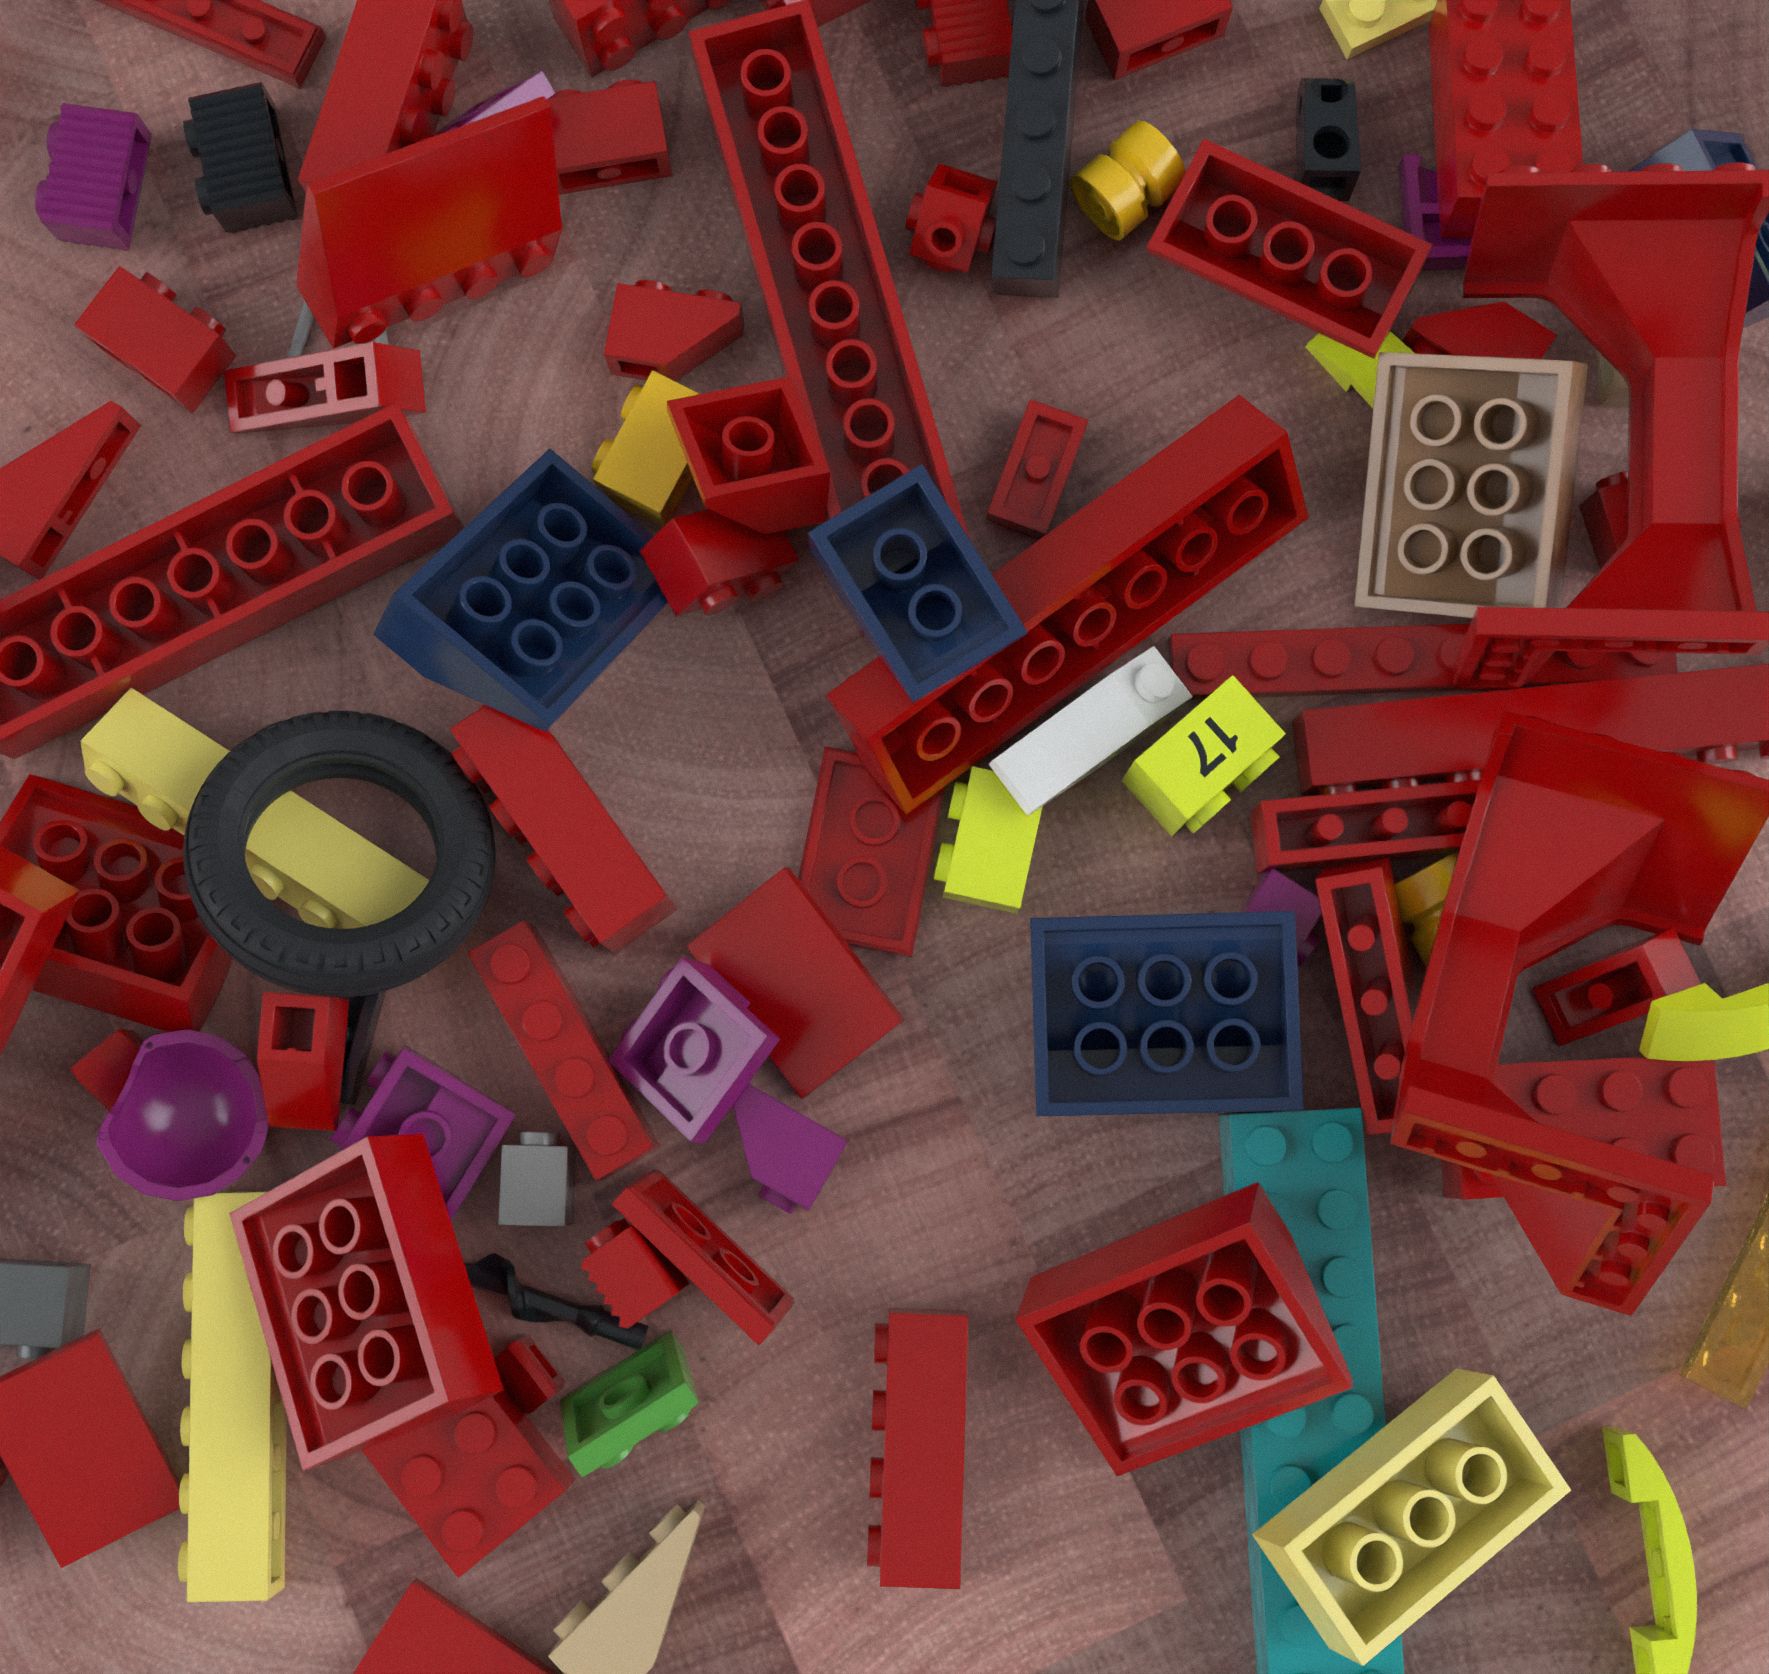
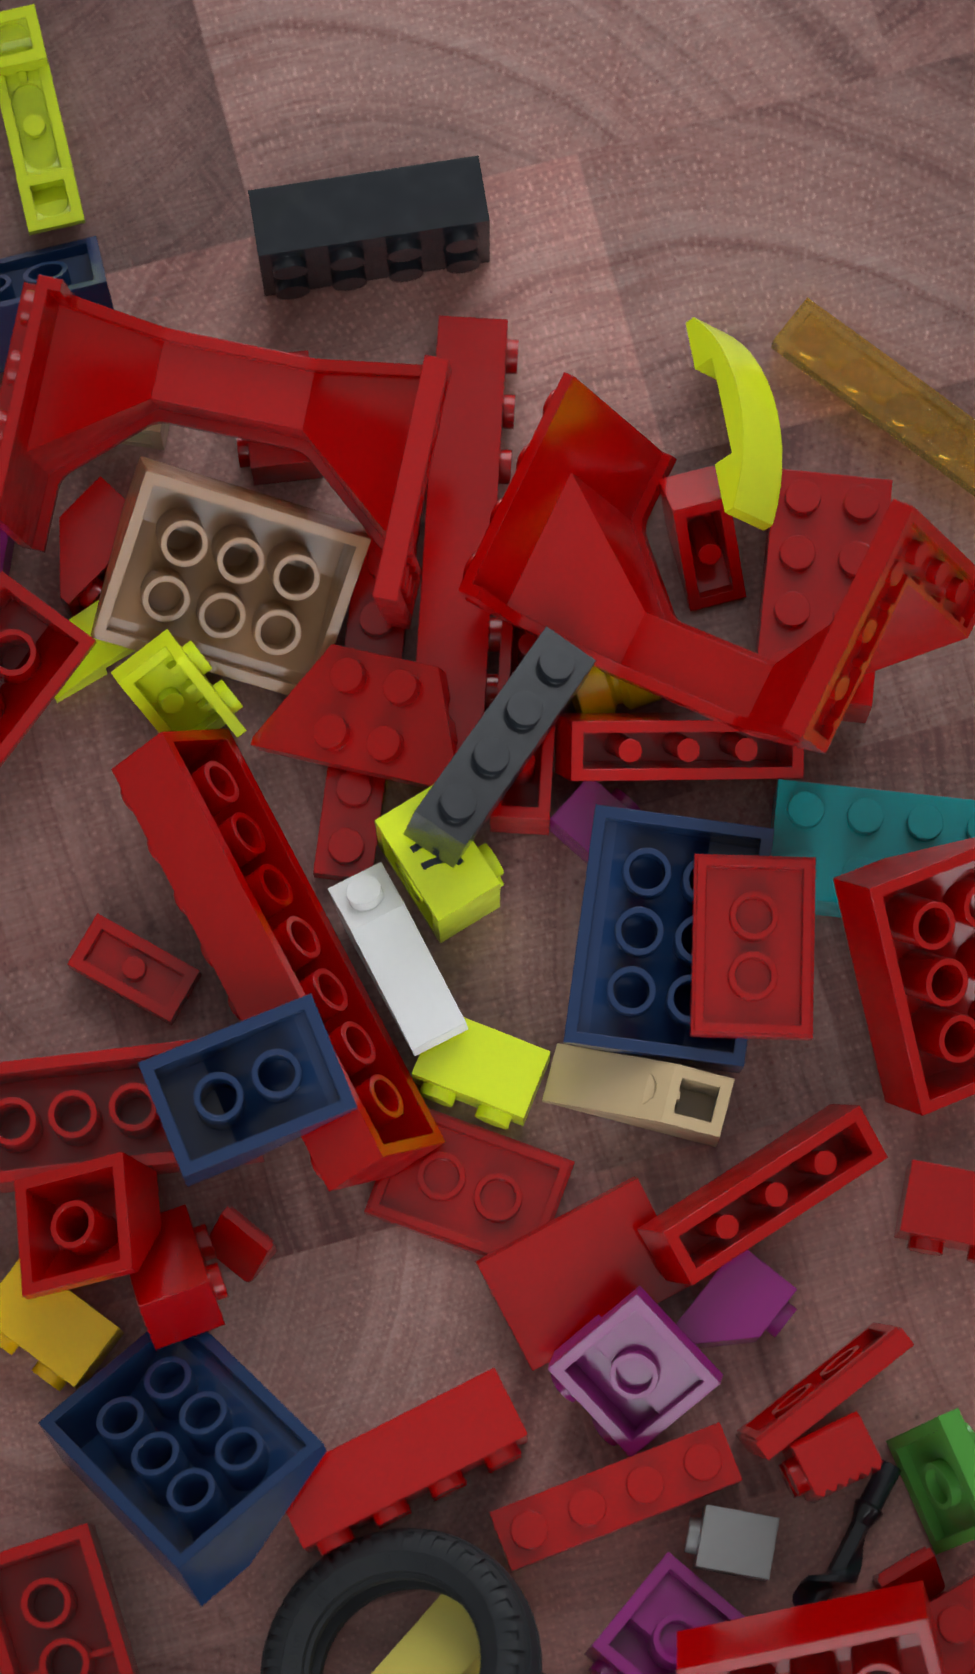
camera: 80 degrees left, 5 degrees down
none -> neon yellow bracket [111,629,247,738]
none -> red slope [210,1206,277,1283]
none -> red wing [250,644,458,788]
none -> black brick [404,627,596,868]
none -> tan slope [542,1043,735,1147]
none -> red brick [637,1104,888,1286]
none -> red tile [690,854,816,1040]

